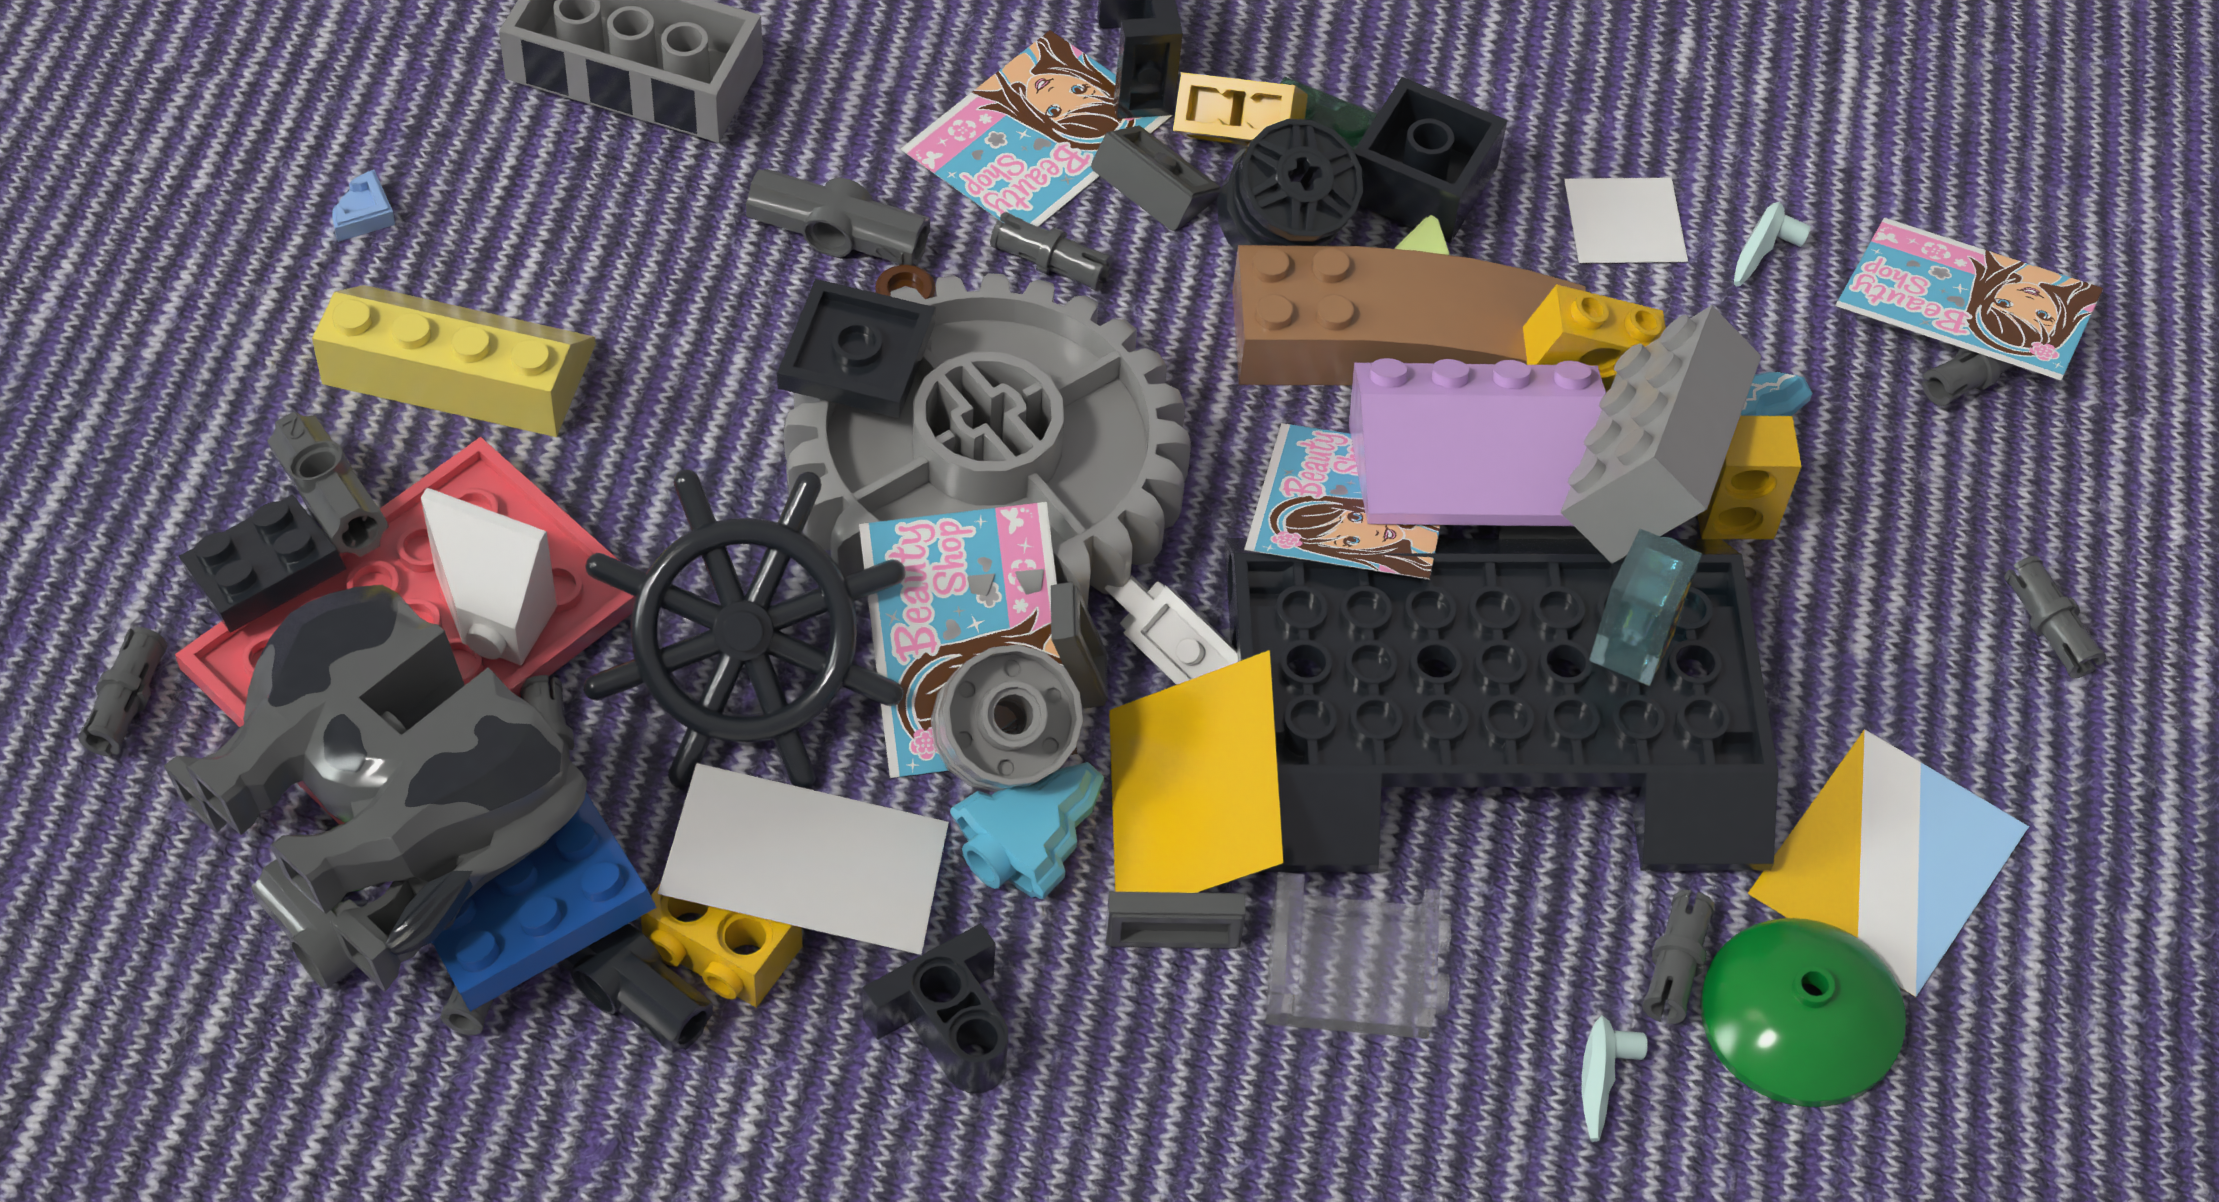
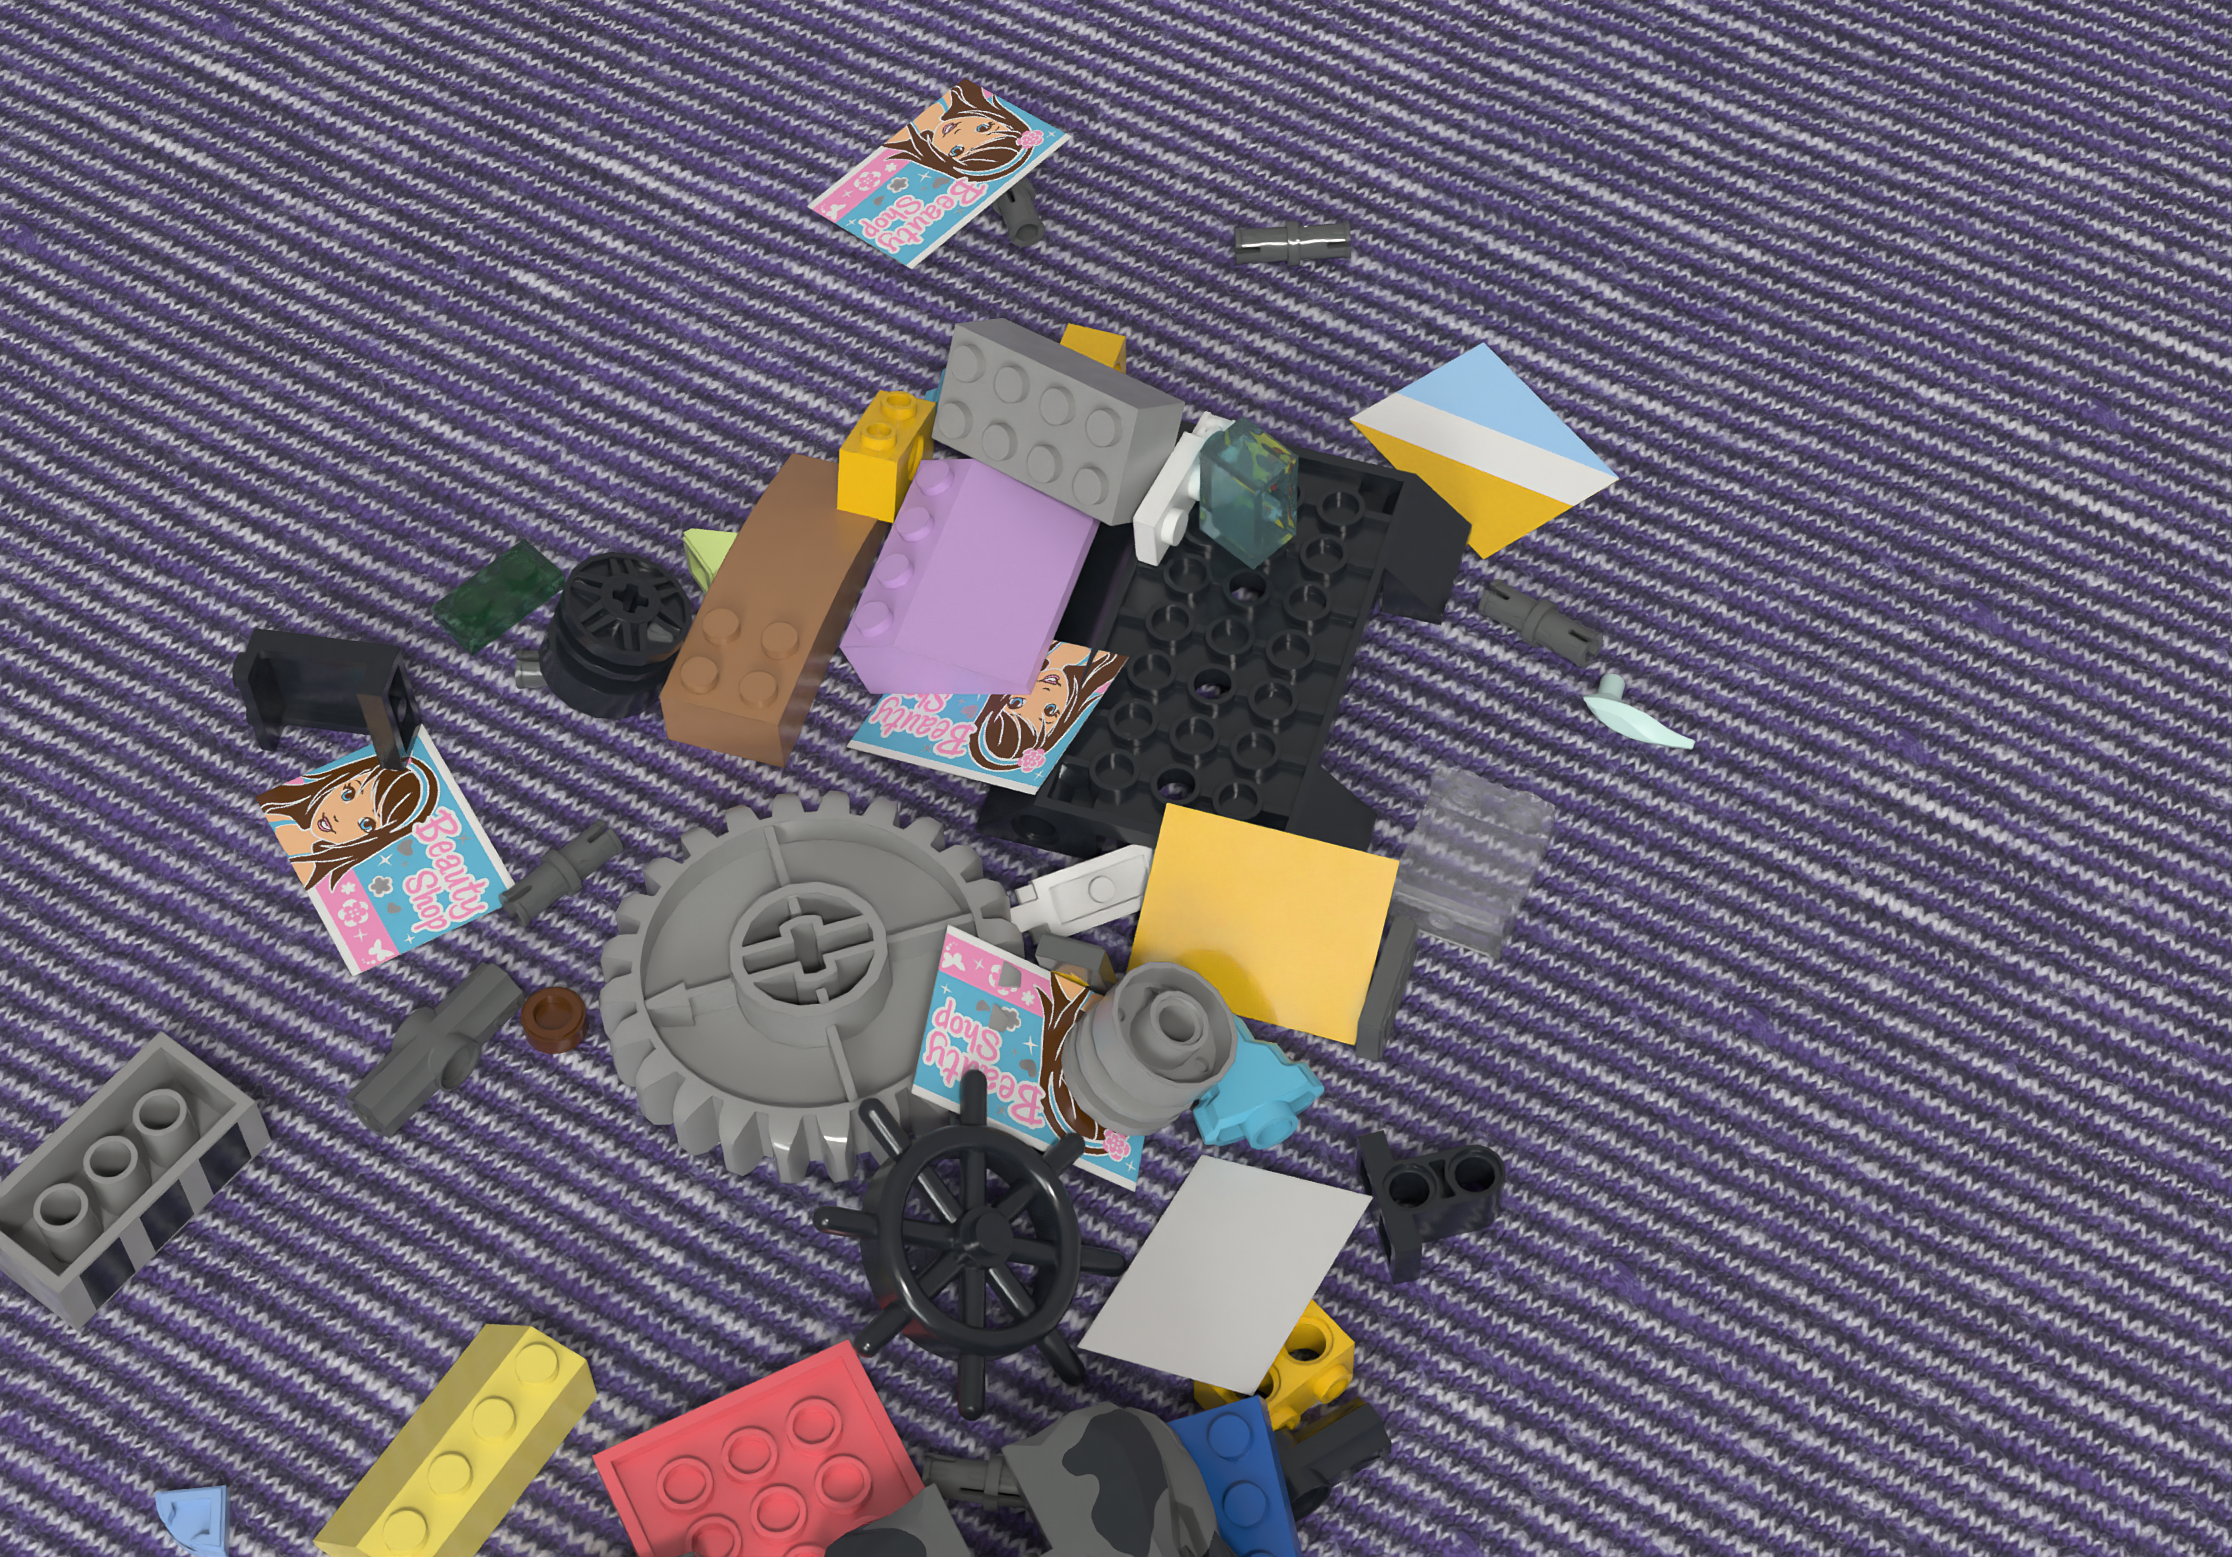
camera: 65 degrees left, 0 degrees up
white slope [421,488,557,665] -> none
black plate [777,279,936,418] -> none
dark grey slope [1091,125,1221,231] -> none
yellow brick [1173,72,1308,146] -> none
black brick [1354,77,1508,244] -> none
white sticker [1564,178,1688,263] -> none
green dish [1700,918,1906,1107] -> none
light aqua bar [1734,201,1811,287] -> none
none -> white hinge [1133,411,1239,566]

